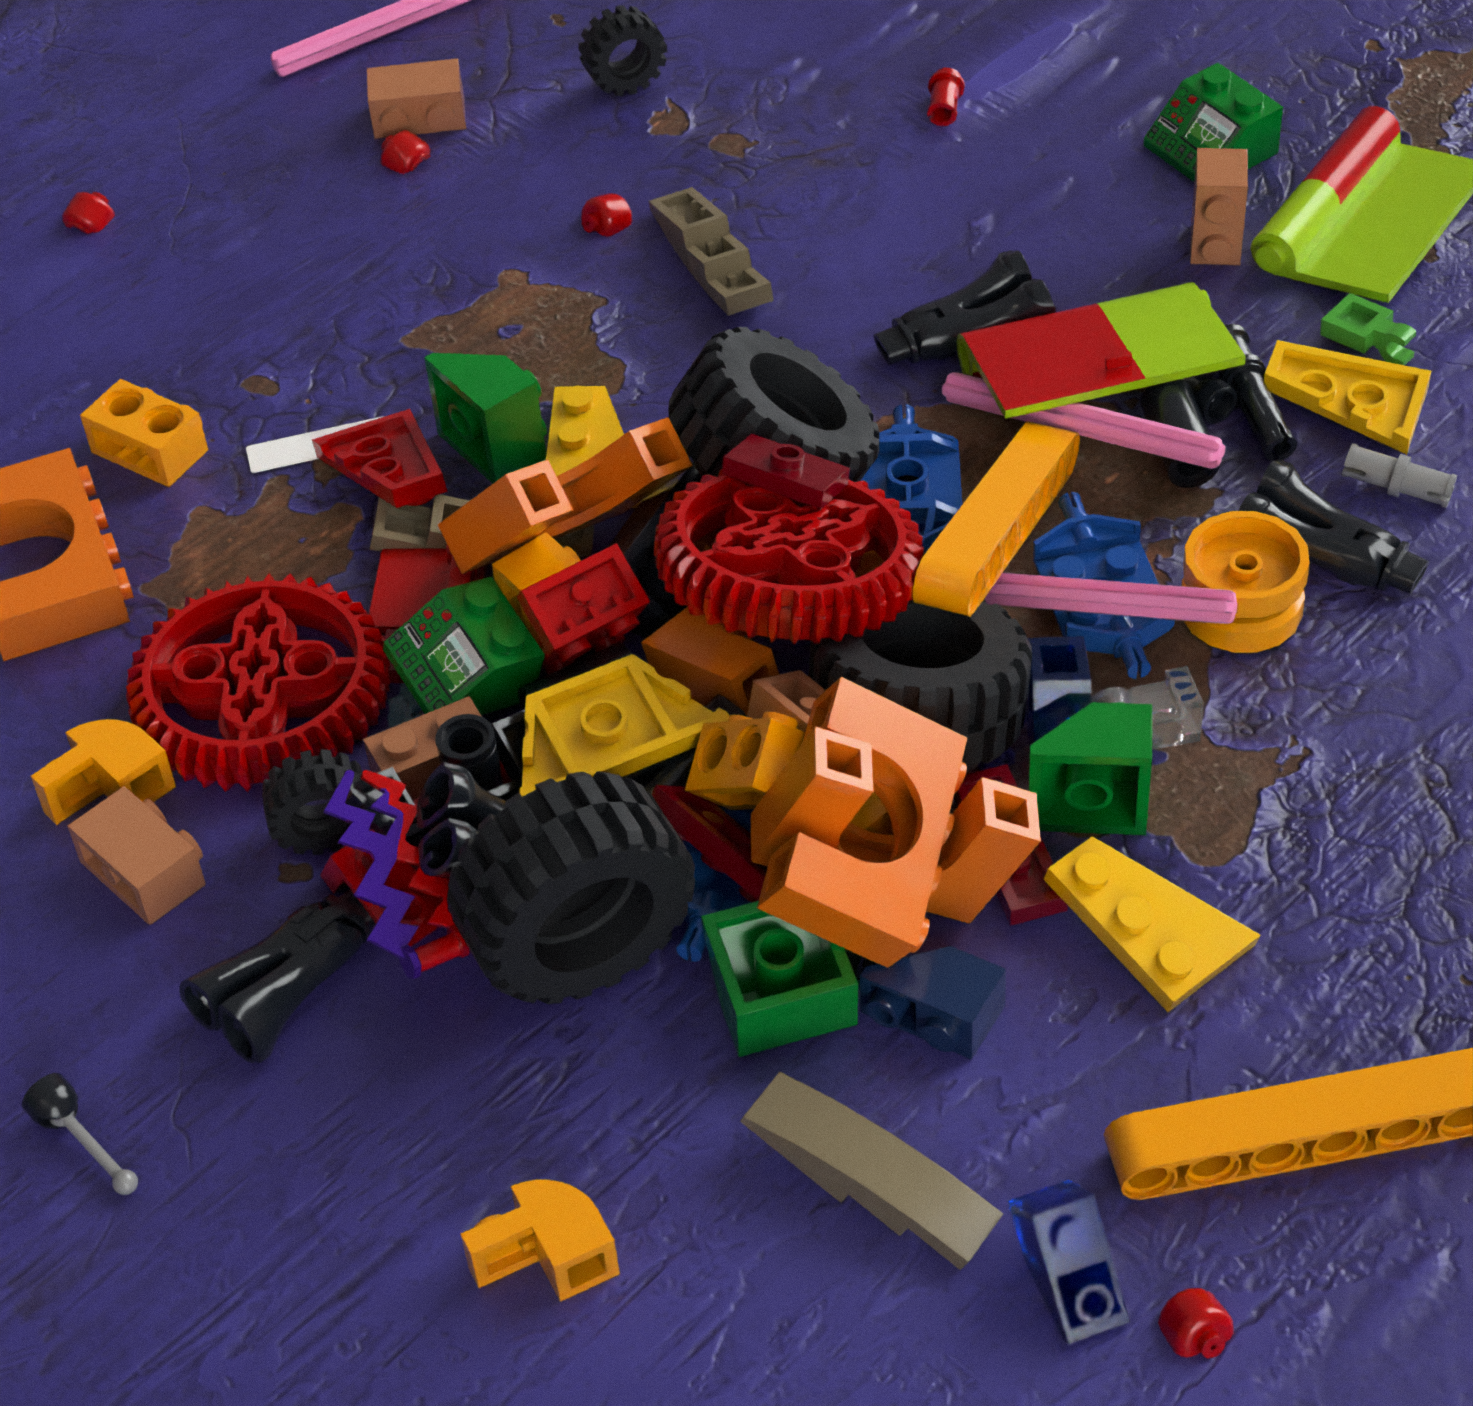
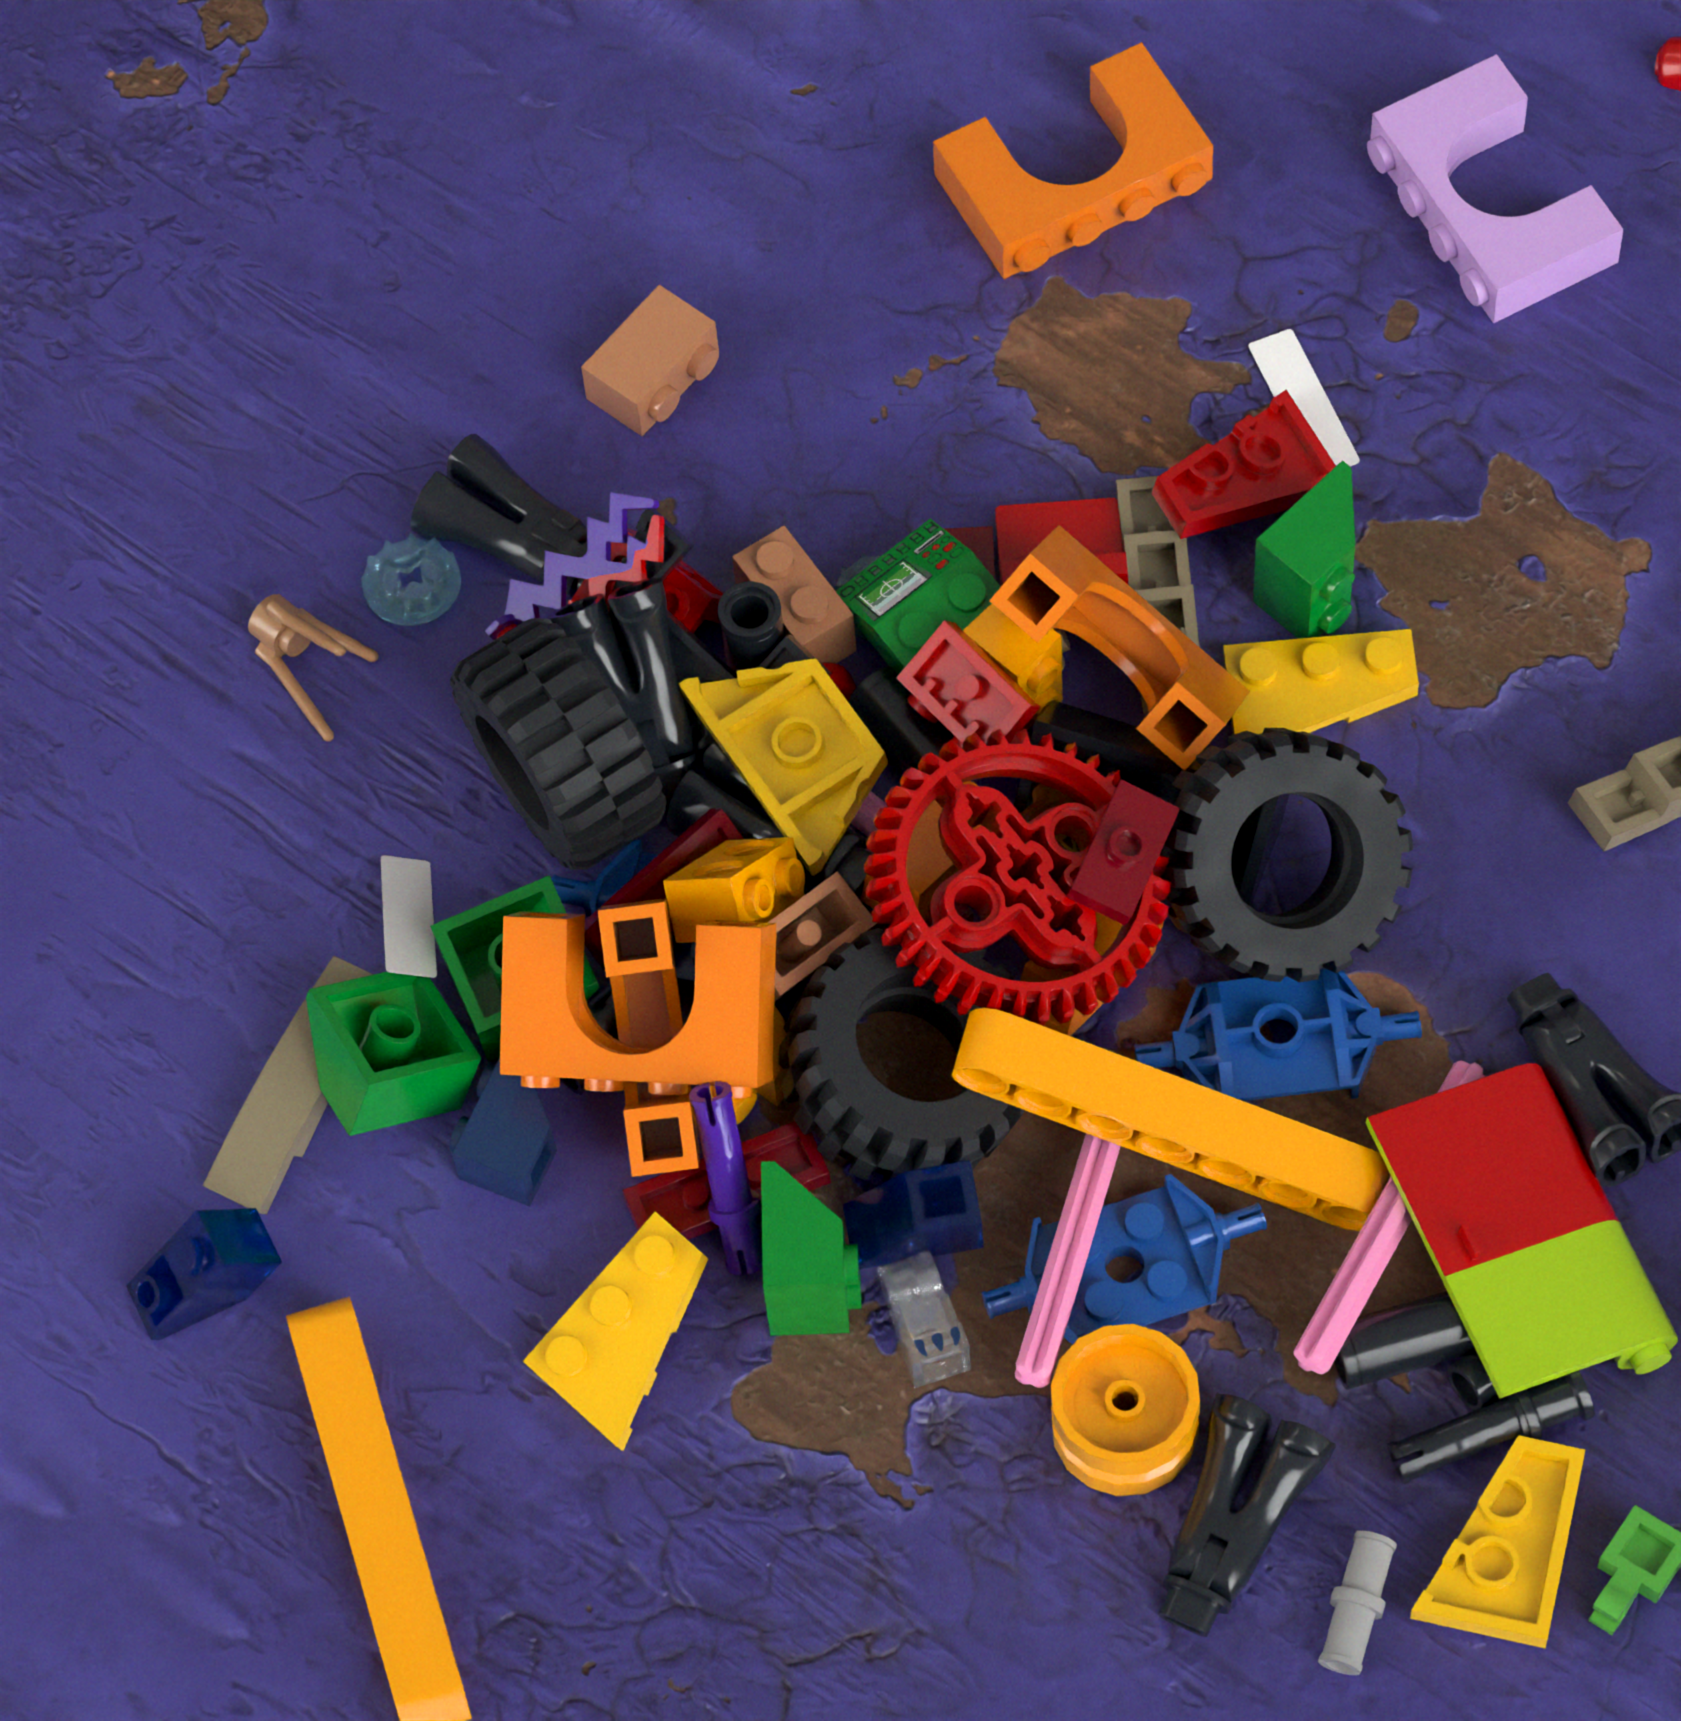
camera: 85 degrees right, 15 degrees up
hinge [22,1073,138,1195] -> none
light orange brick [31,719,176,825] -> none
light orange brick [80,379,208,487] -> none
red gear [126,573,391,793] -> none
black tyre [262,750,362,855] -> none
light orange brick [460,1179,620,1302] -> none
red piece [1158,1288,1234,1359] -> none
none -> medium nougat plant [248,594,379,742]
none -> green slope [306,971,481,1136]
none -> clear light blue gear [361,532,461,626]
none -> white sticker [380,855,437,978]
none -> dark purple pin [689,1081,763,1275]
none -> lavender arch [1367,54,1623,323]

